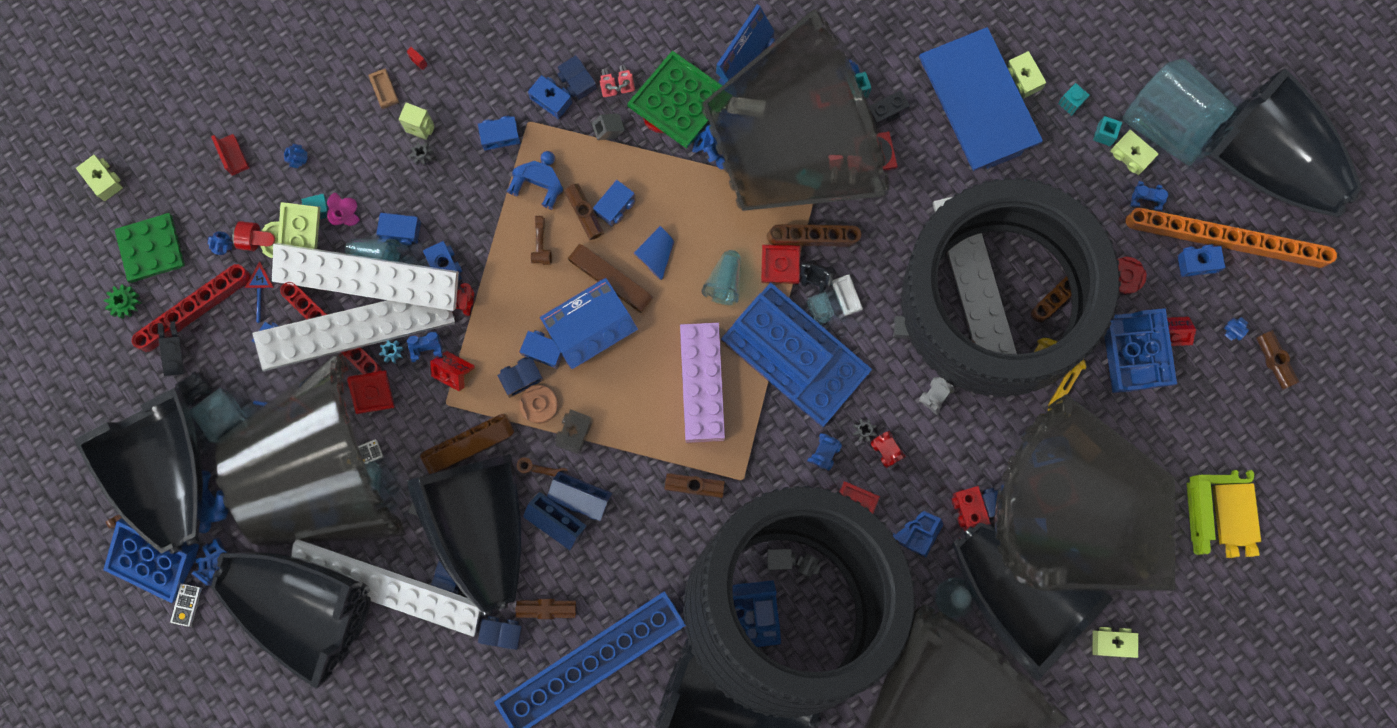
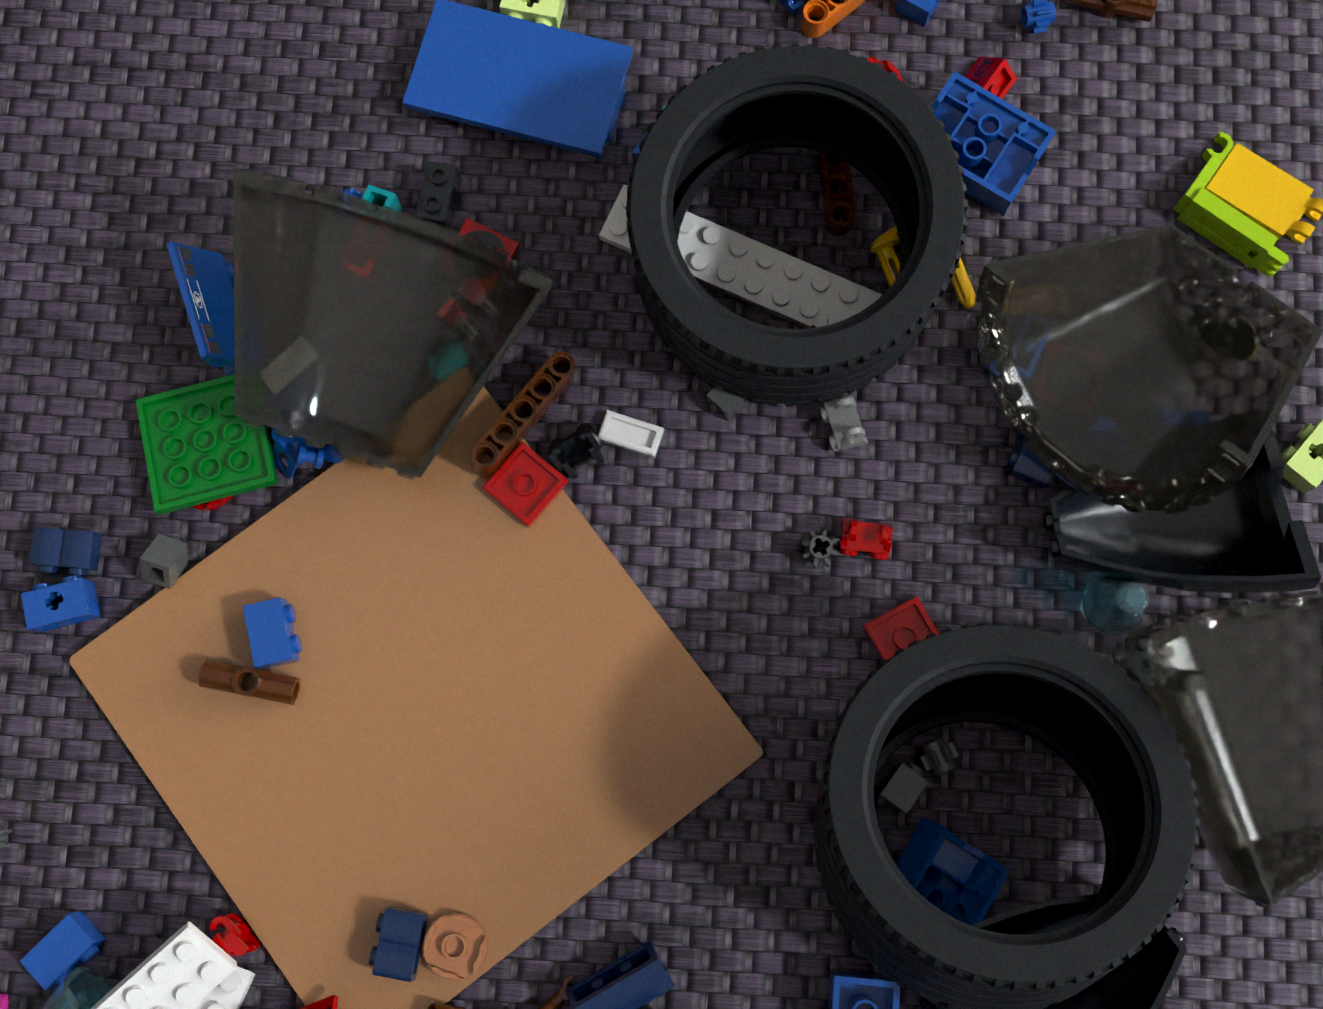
camera: 50 degrees left, 0 degrees up
blue brick [423,241,463,280] -> none
blue brick [478,116,521,151] -> none
blue connector [507,151,563,210] -> none
blue brick [519,330,563,369] -> none
reddish brown brick [531,215,552,265] -> none
blue piece [539,278,638,369] -> none
clear smoke brick [554,409,593,456] -> none
reddish brown beam [568,244,653,313] -> none
coral piece [600,65,635,97] -> none
blue slope [634,226,674,280] -> none
reddish brown piece [664,473,725,498] -> none
lavender brick [680,323,725,443] -> none
clear light blue cone [701,250,741,305] -> none
blue piece [721,282,872,427] -> none
clear light blue brick [806,292,834,324] -> none
blue piece [807,433,842,471] -> none
blue slope [893,511,944,558] -> none
red brick [951,486,991,532] -> none

